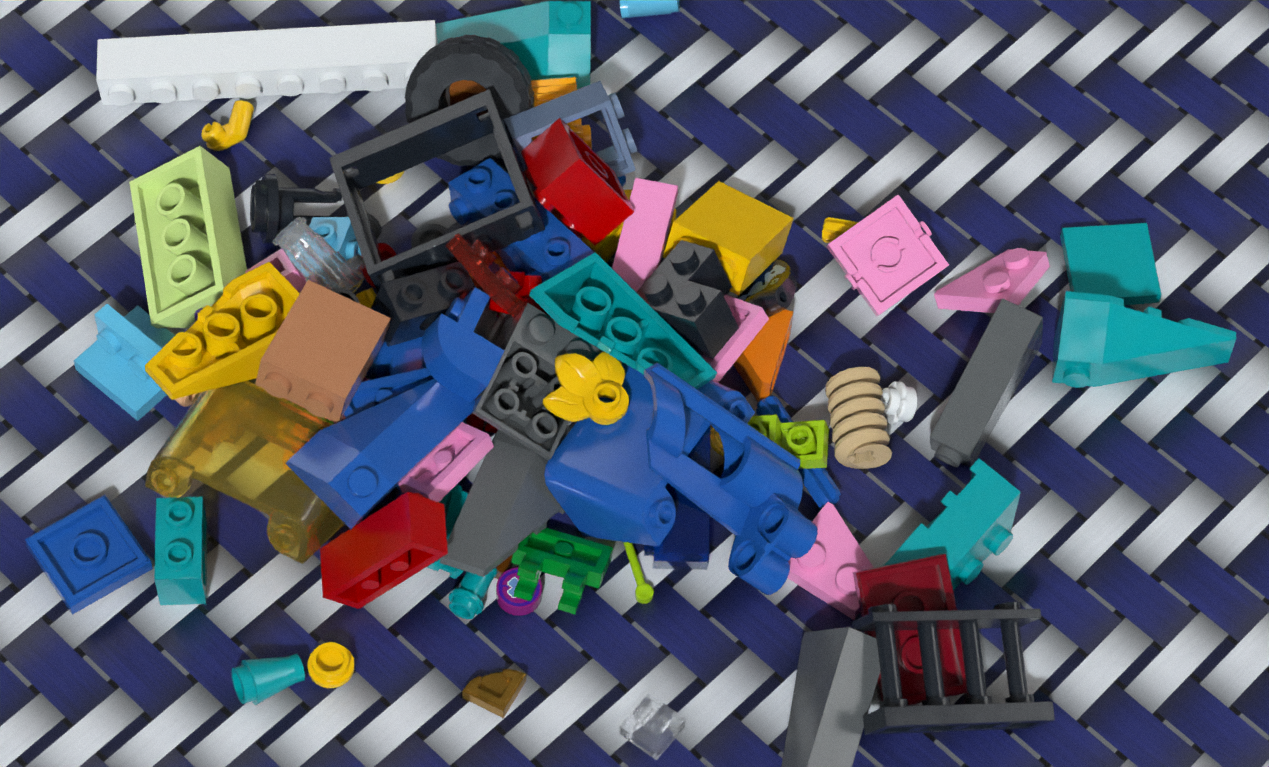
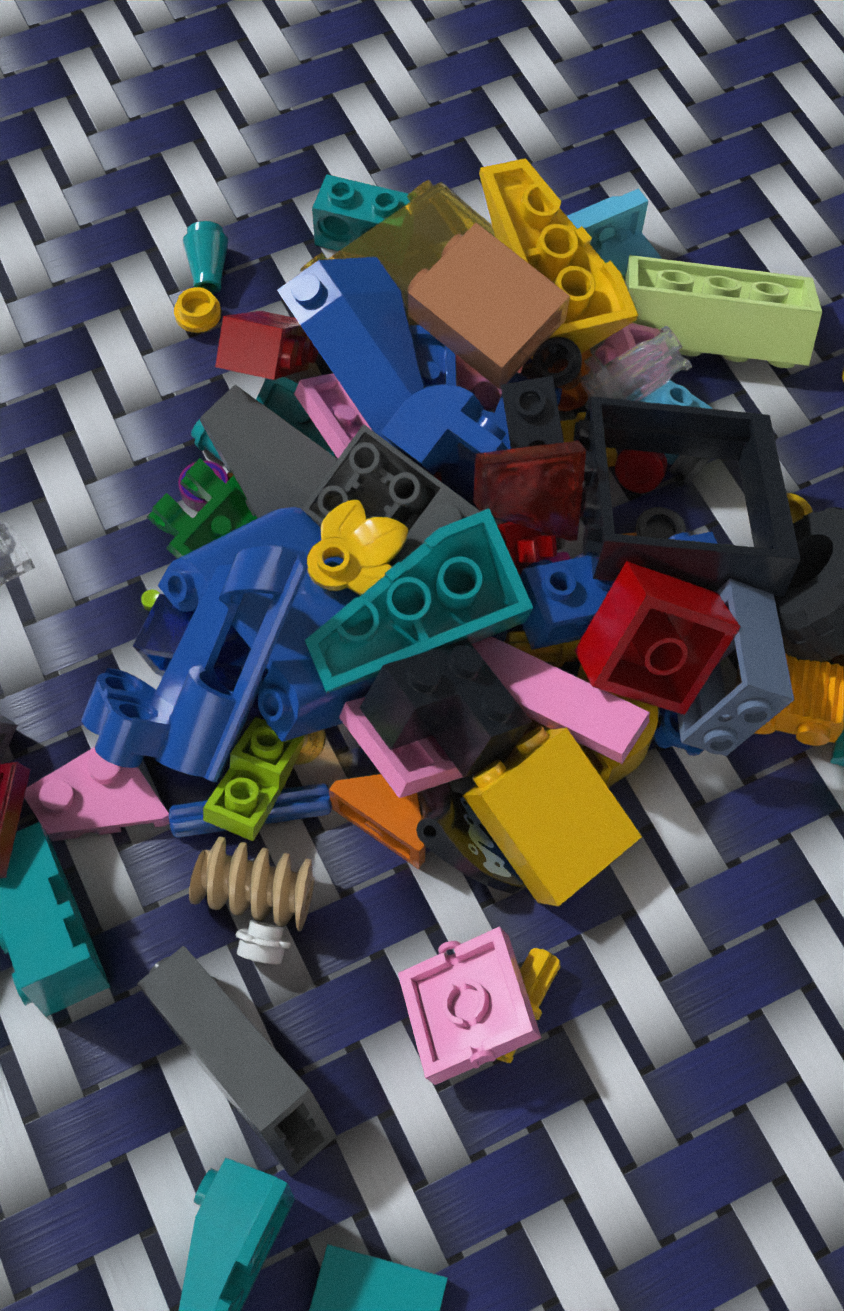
camera: 110 degrees right, 5 degrees up
blue plate [25,495,153,615] -> none
black piece [250,174,342,244] -> none
pearl gold tile [462,669,526,718] -> none
bright pink wing [934,248,1050,313] -> none

